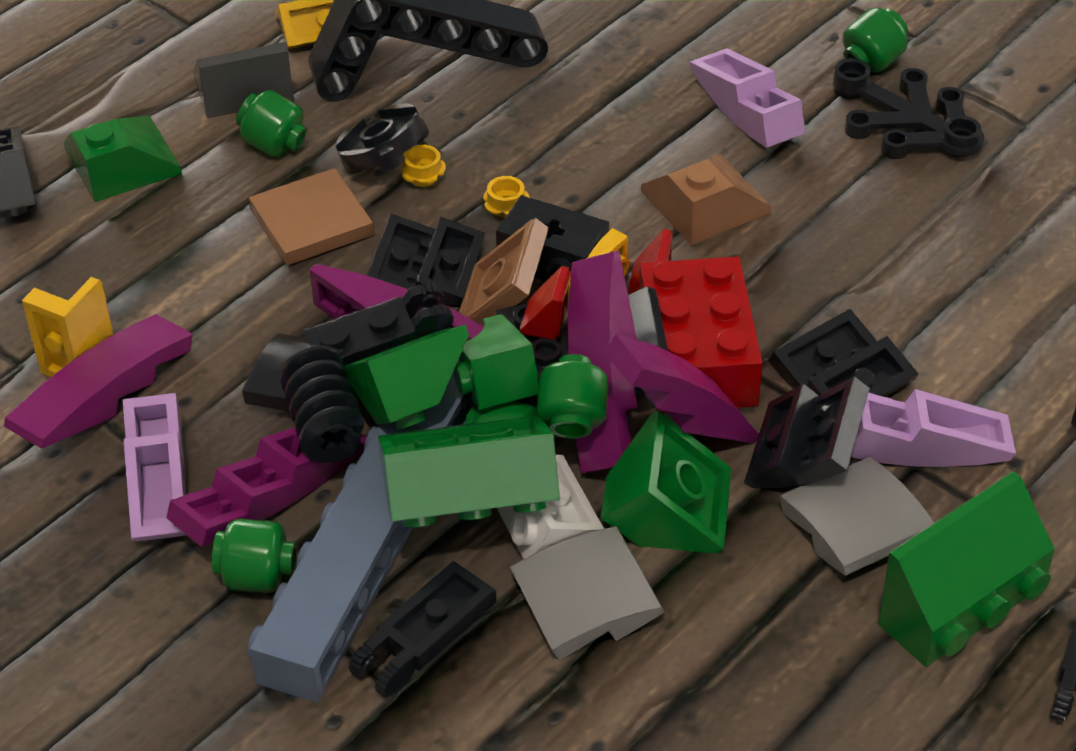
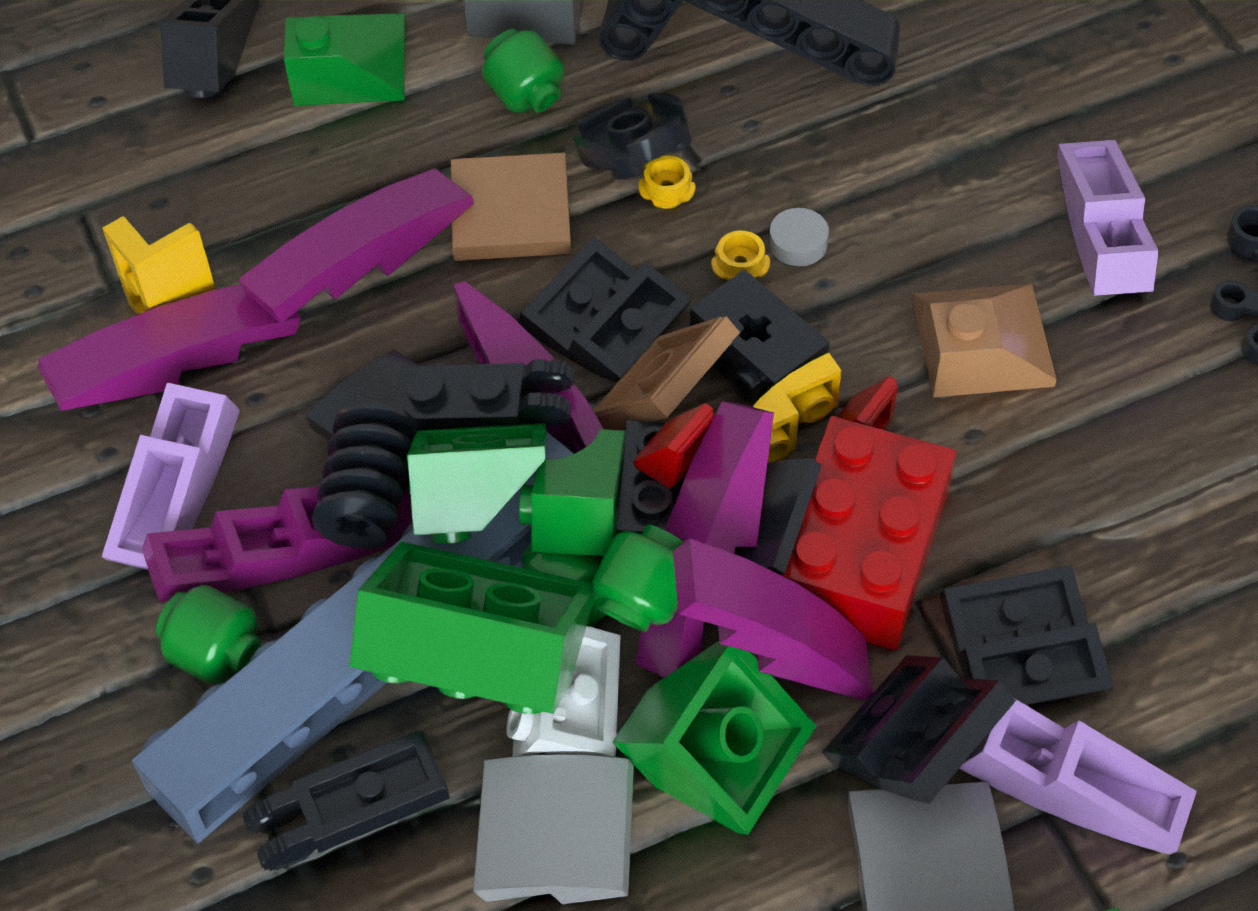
camera: 25 degrees right, 10 degrees up
none -> magenta slope [238,168,474,324]
none -> light grey tile [769,208,829,266]

